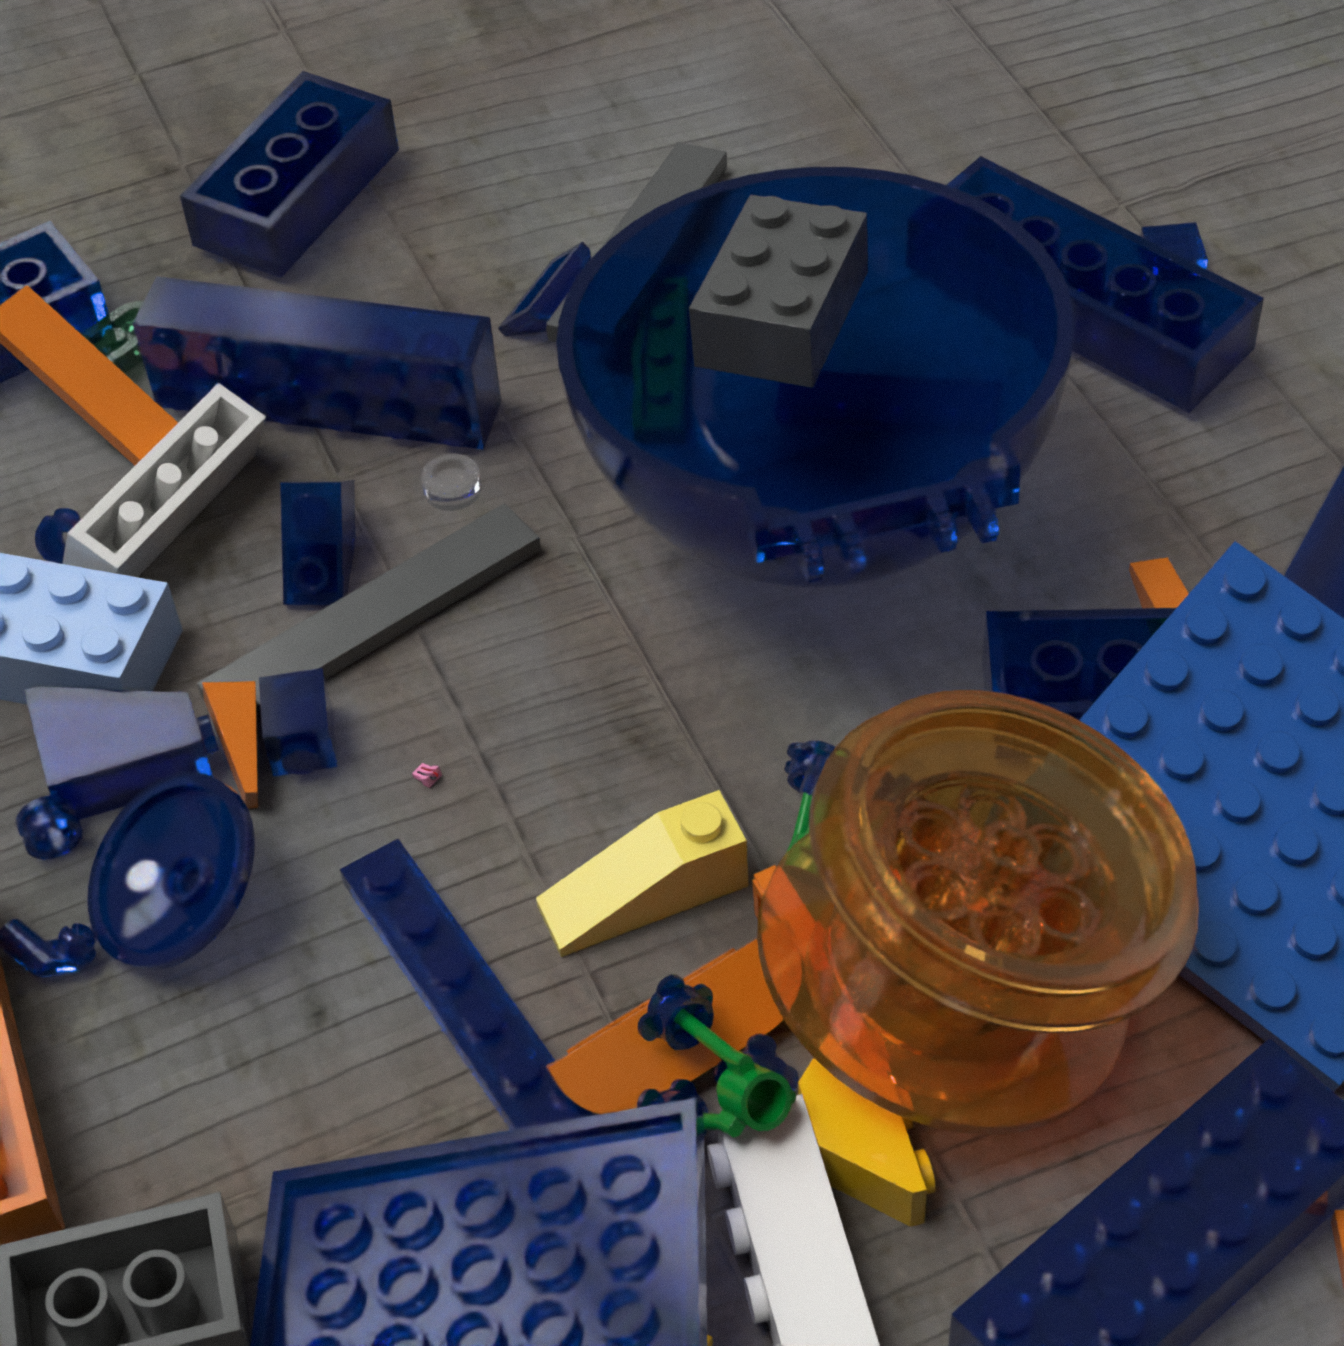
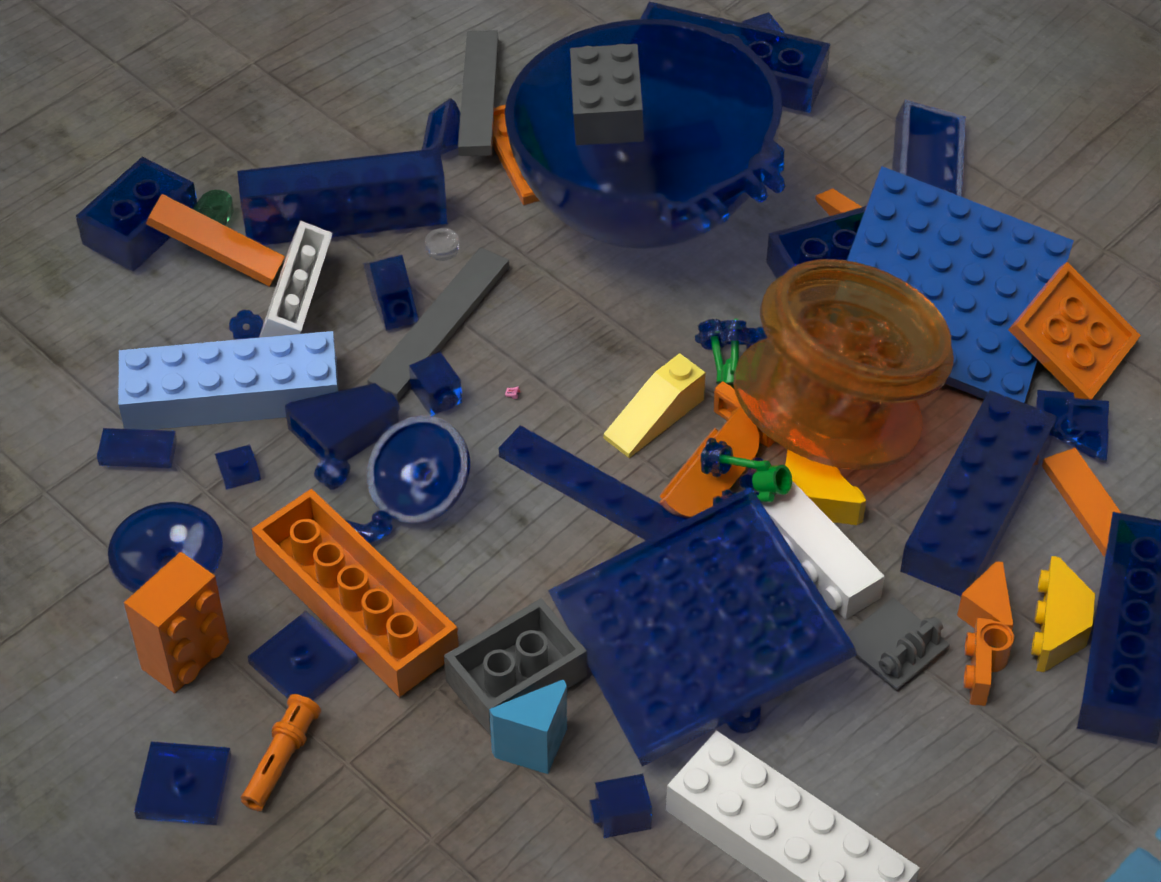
camera: 25 degrees left, 0 degrees up
clear blue brick [180,71,399,278] -> none
orange piece [202,681,258,809] -> none

